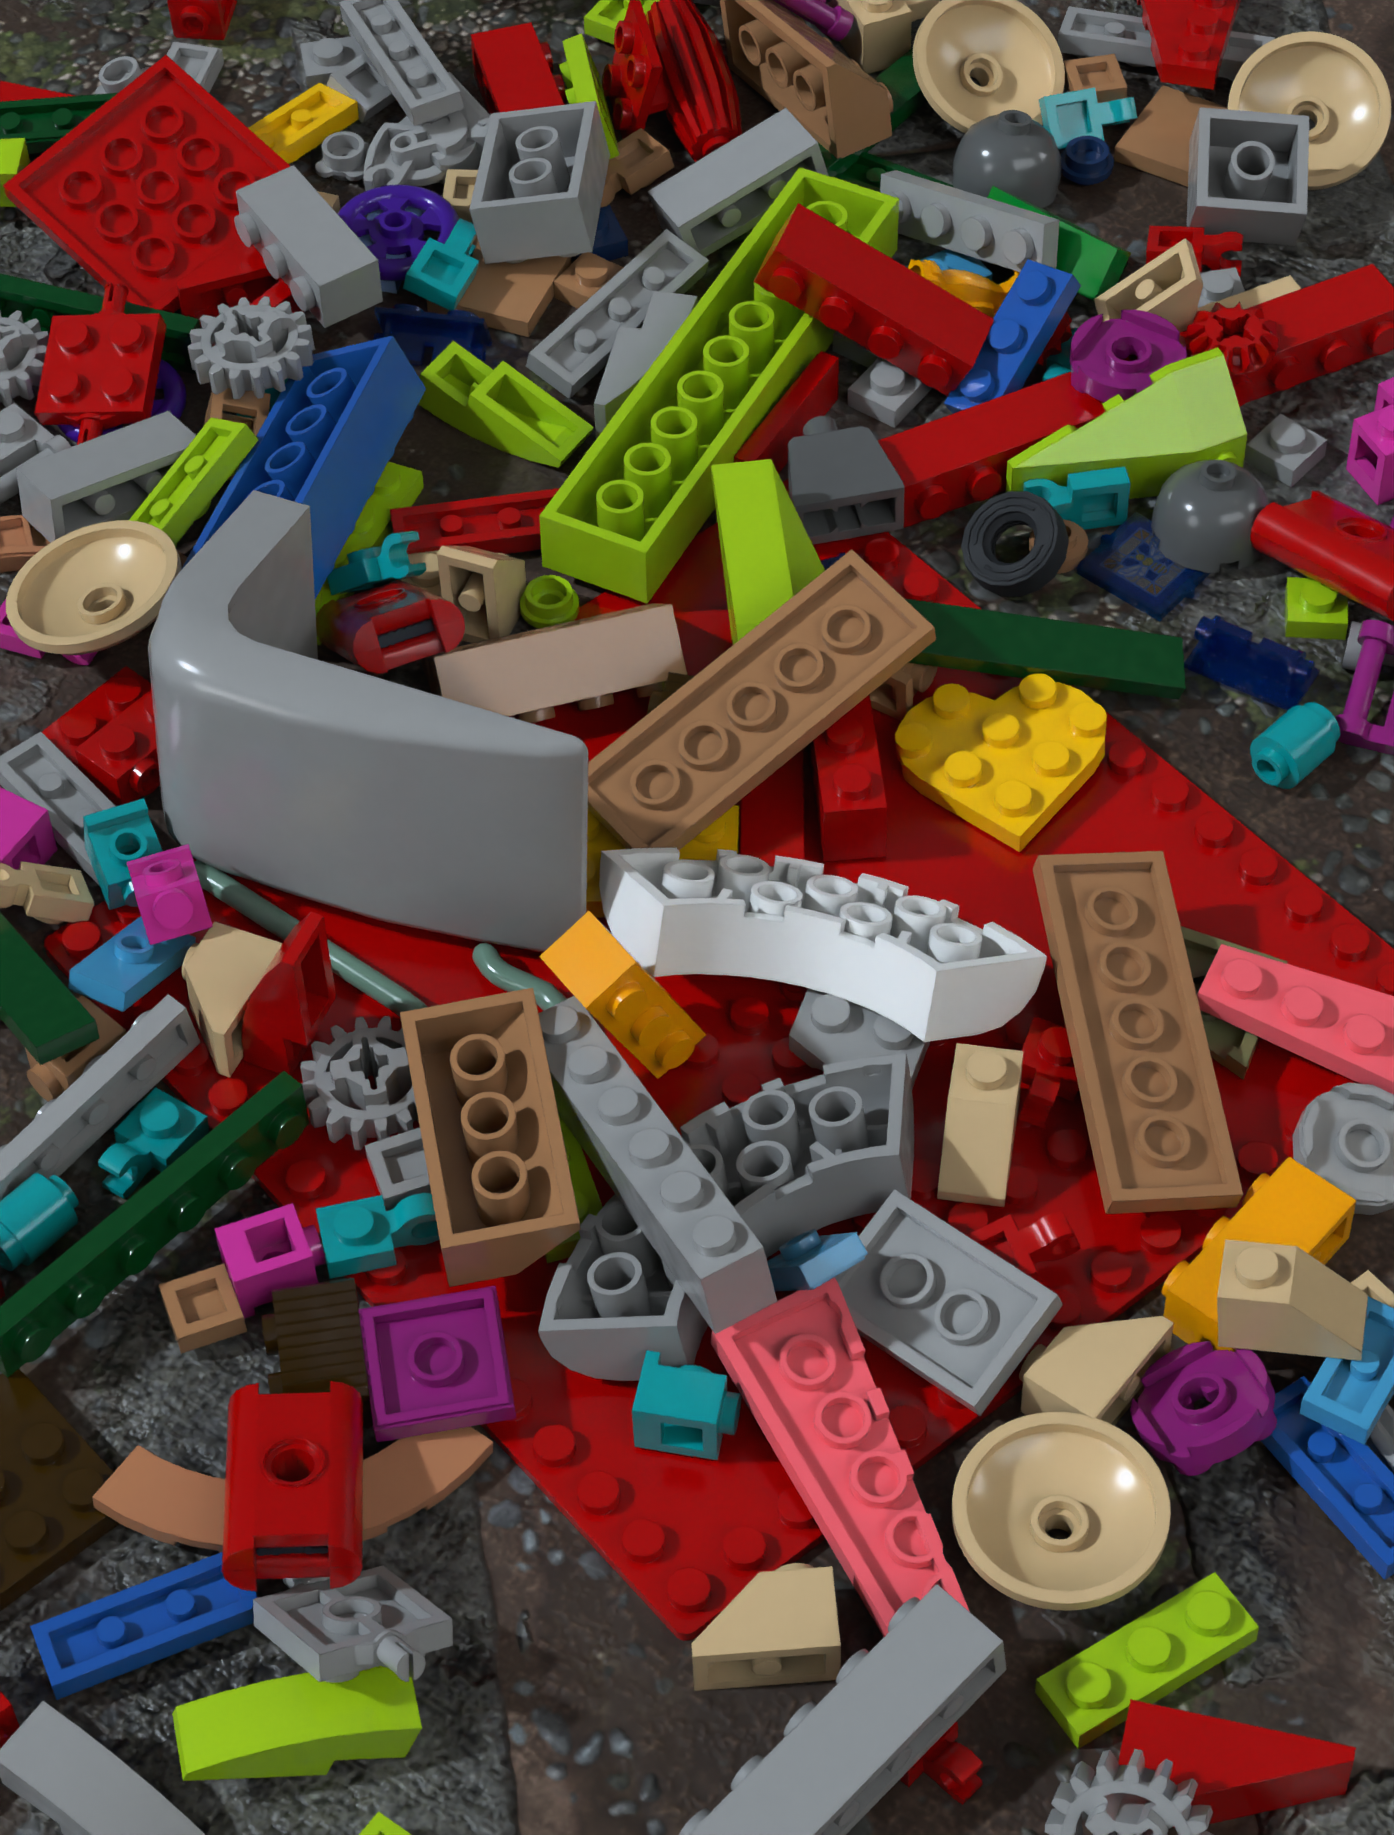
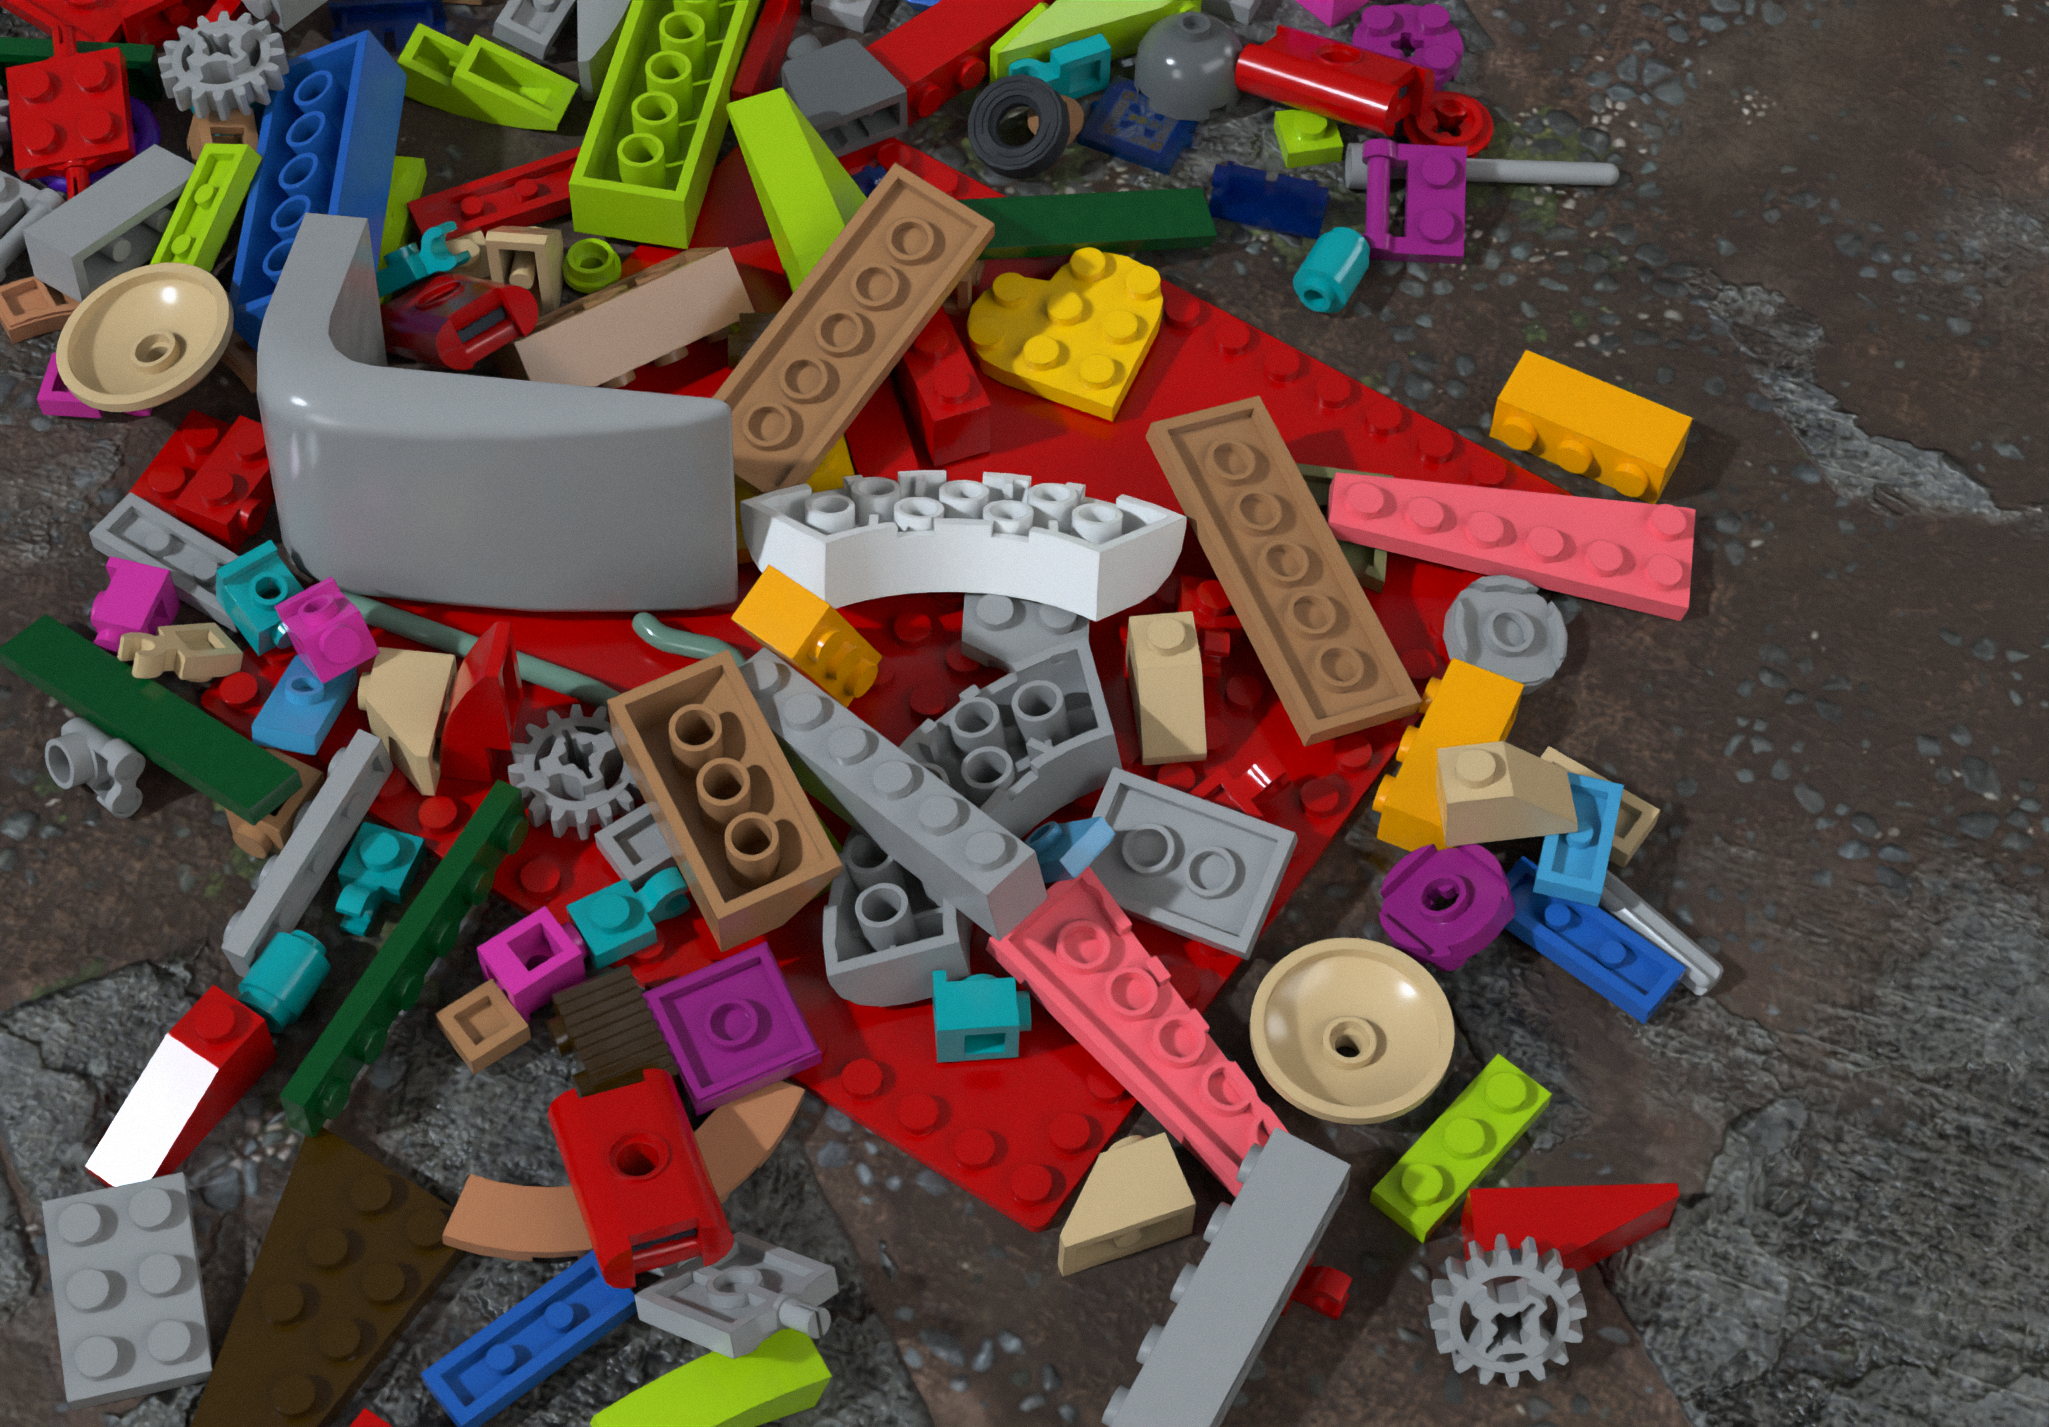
camera: 20 degrees left, 5 degrees up
tan slope [1019,1316,1174,1426] -> none

